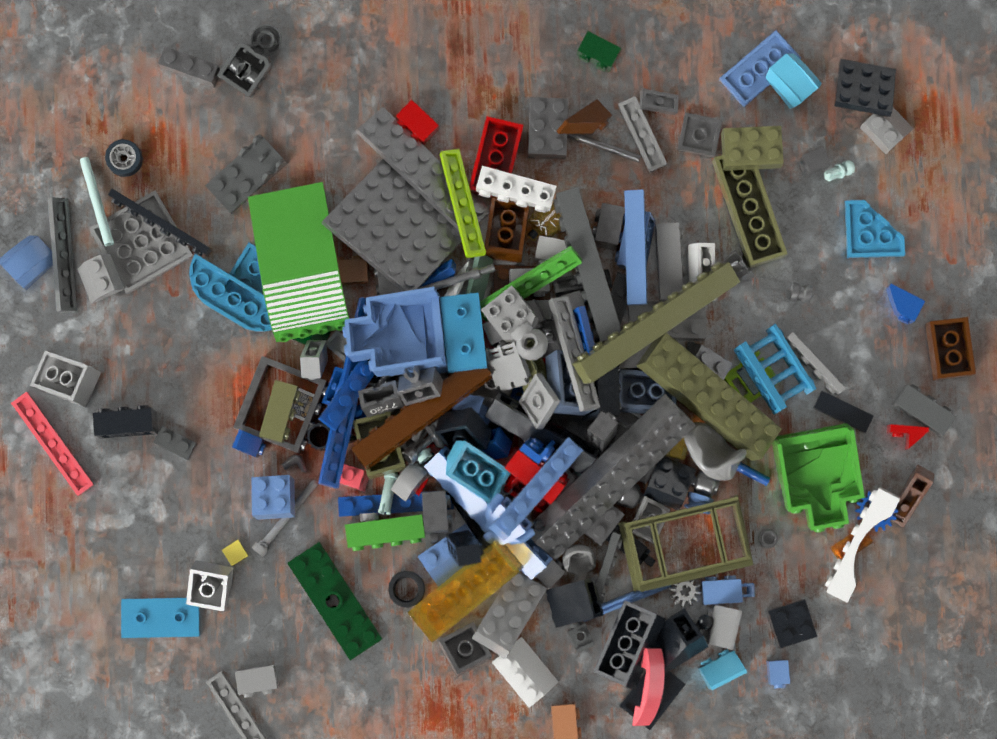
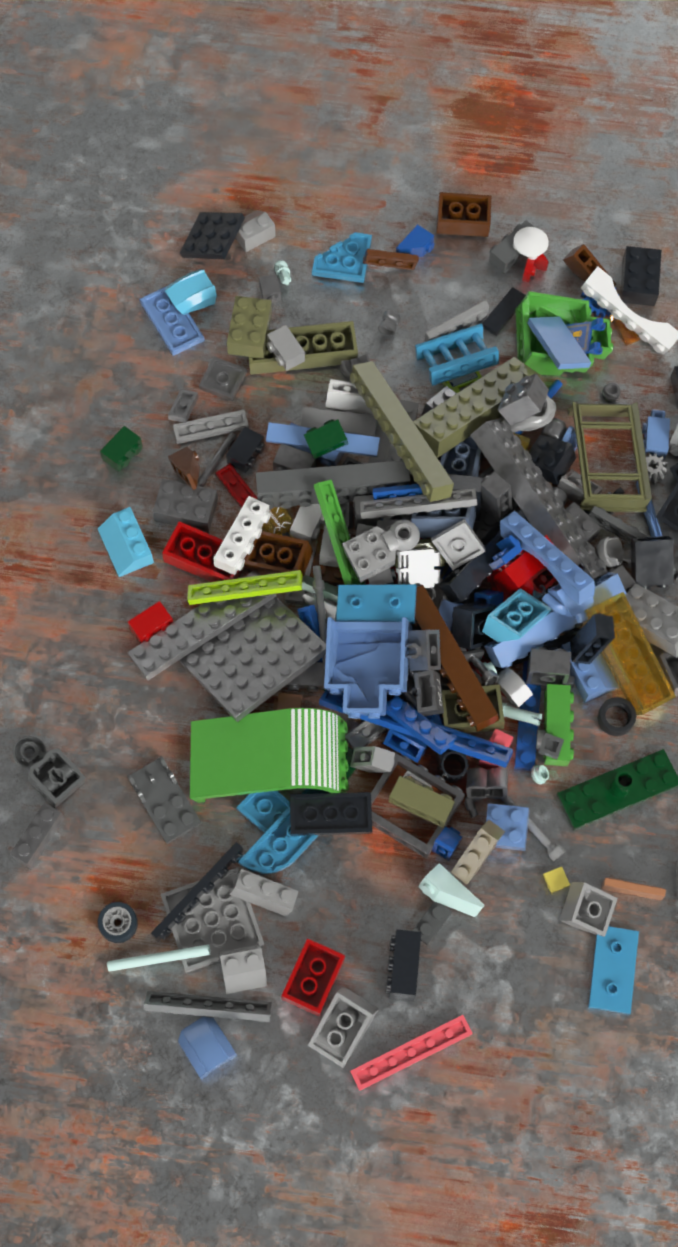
camera: 80 degrees left, 15 degrees down
none -> medium azure slope [98,507,154,577]
none -> red tile [215,463,257,509]
none -> black brick [226,427,266,473]
none -> light grey brick [230,869,299,916]
none -> light grey brick [266,325,305,371]
none -> red brick [281,938,345,1017]
none -> black plate [290,792,372,836]
none -> dark green brick [304,419,348,459]
none -> reddish brown tile [363,249,419,270]
none -> light aqua slope [418,863,484,917]
none -> dark tan brick [451,820,505,884]
none -> flat silver brick [466,767,508,799]
none -> flat silver brick [498,373,549,426]
none -> white dish [513,227,549,260]
none -> medium blue tile [527,317,591,369]
none -> light aqua plate [531,765,549,785]
none -> dark grey plate [538,733,564,760]
none -> blue flag [566,318,606,355]
none -> nougat tile [601,877,666,901]
none -> black brick [620,246,662,306]

